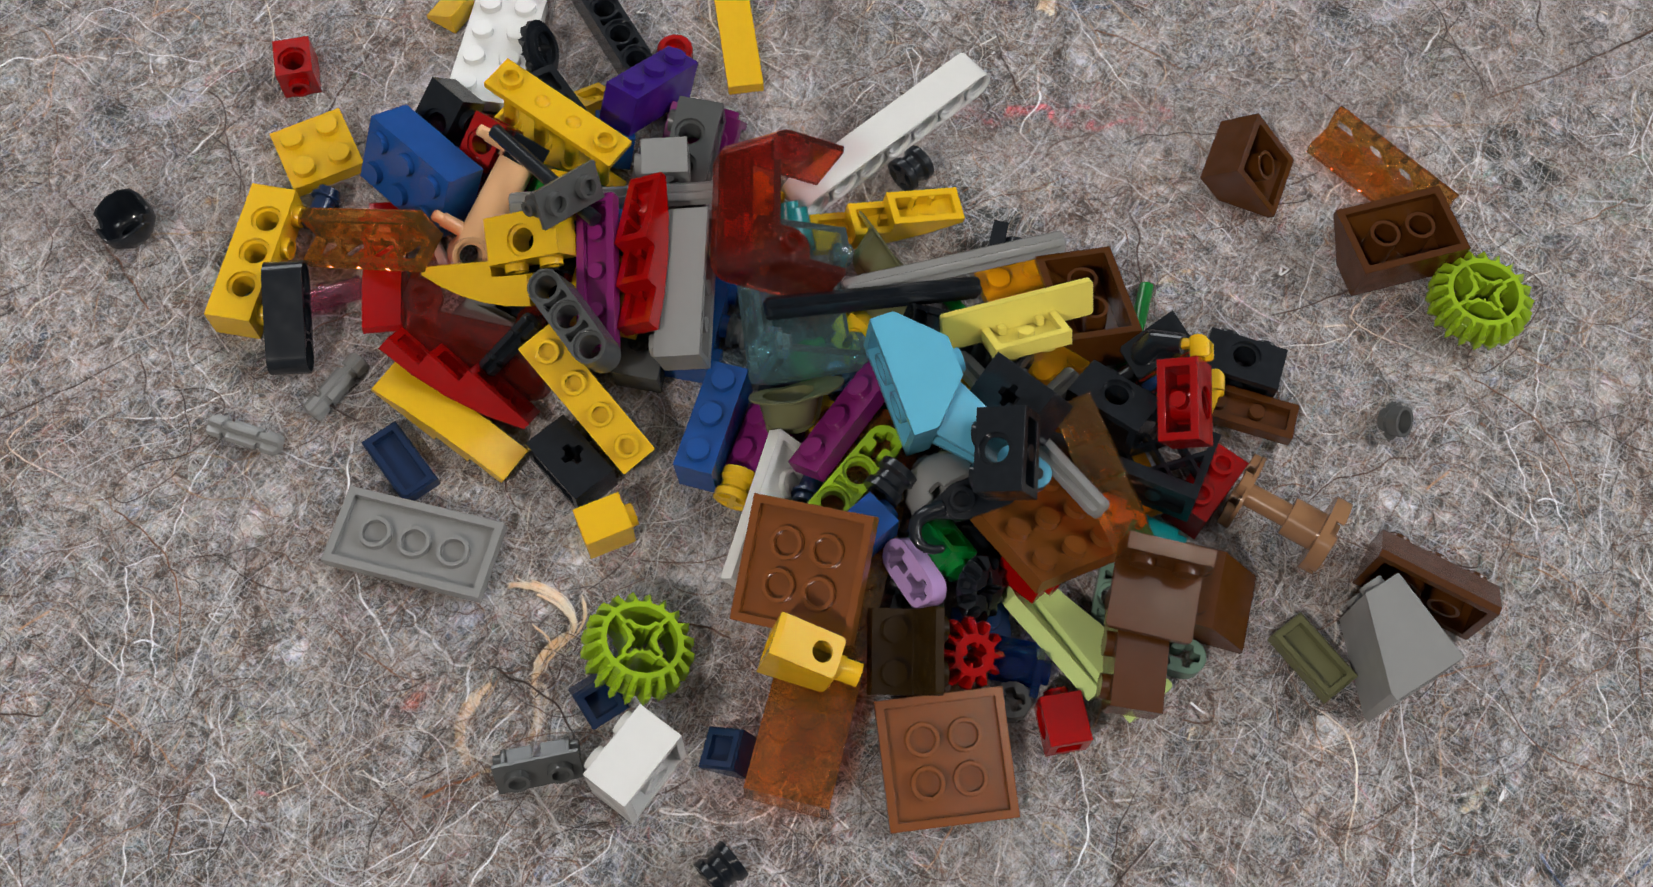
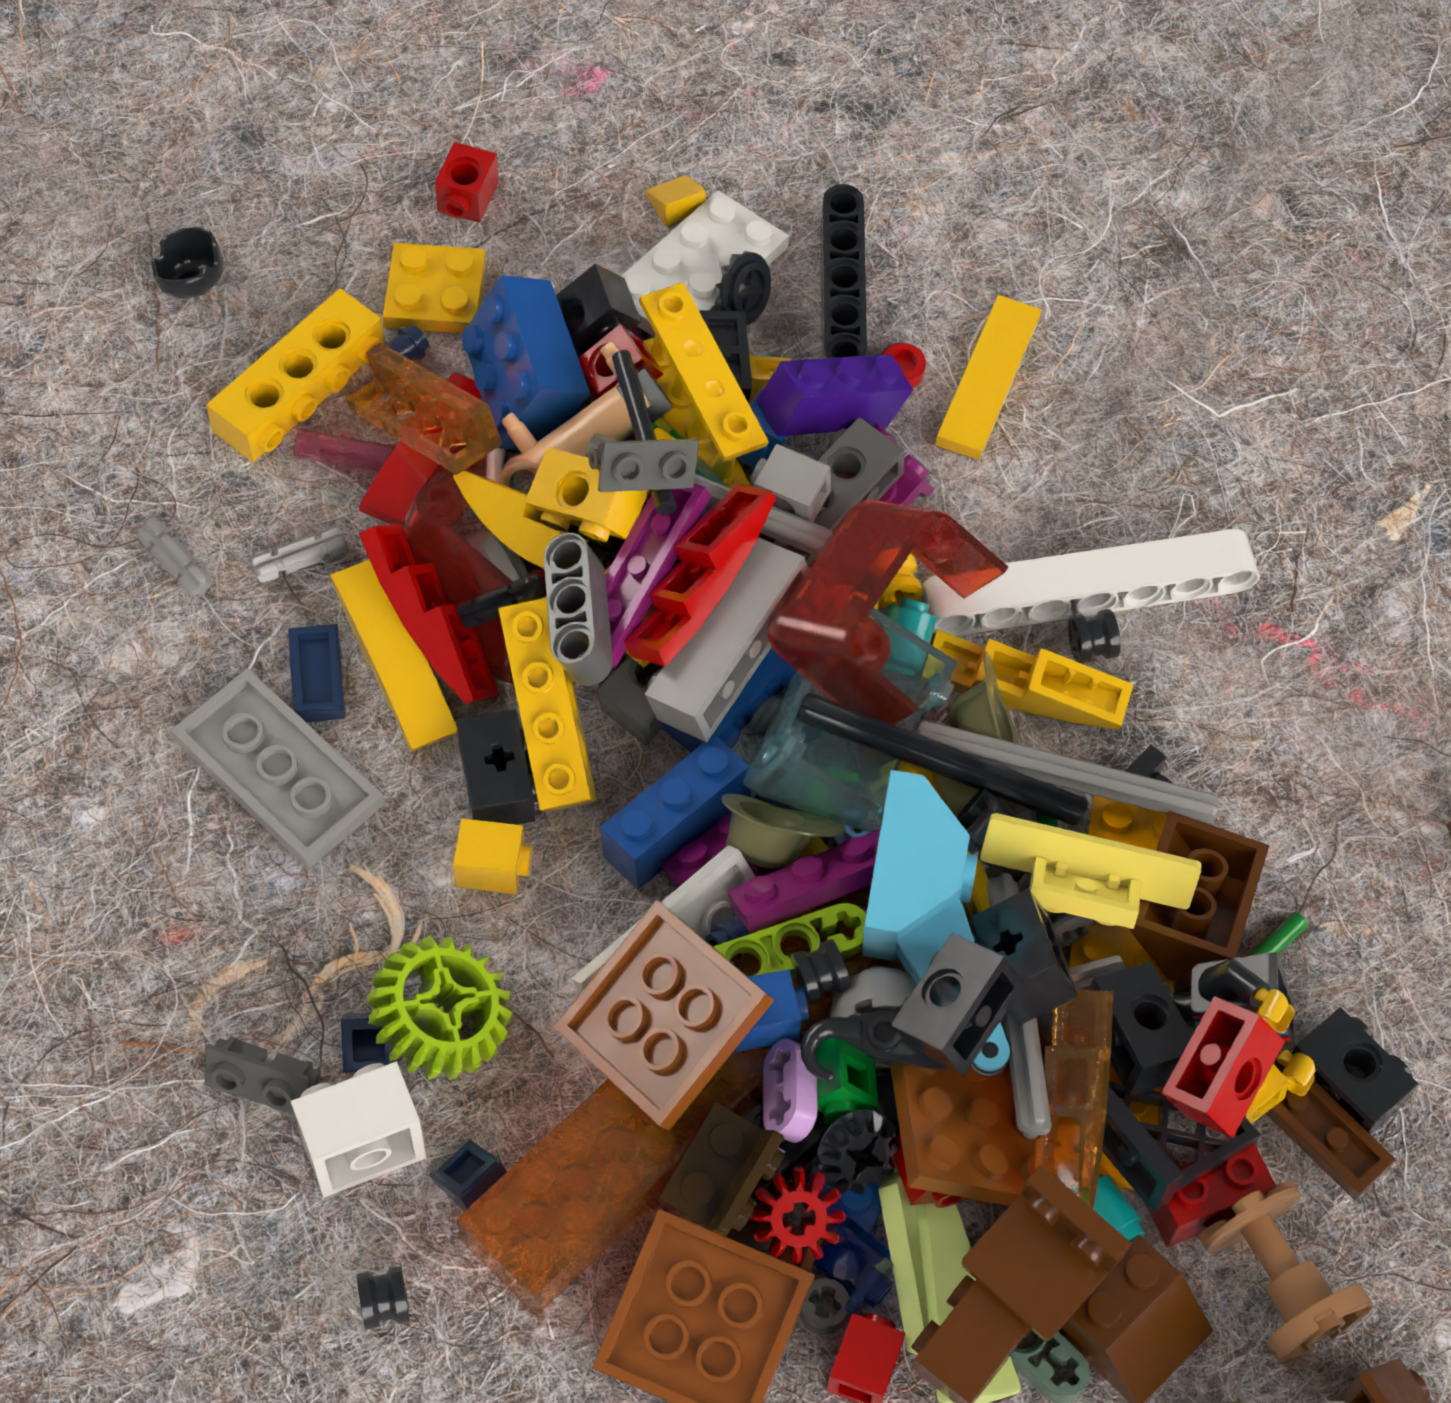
camera: 30 degrees right, 5 degrees down
black beam [261,260,314,375] -> none
yellow wheel [713,464,755,511] -> none
yellow torso [756,612,864,692] -> none

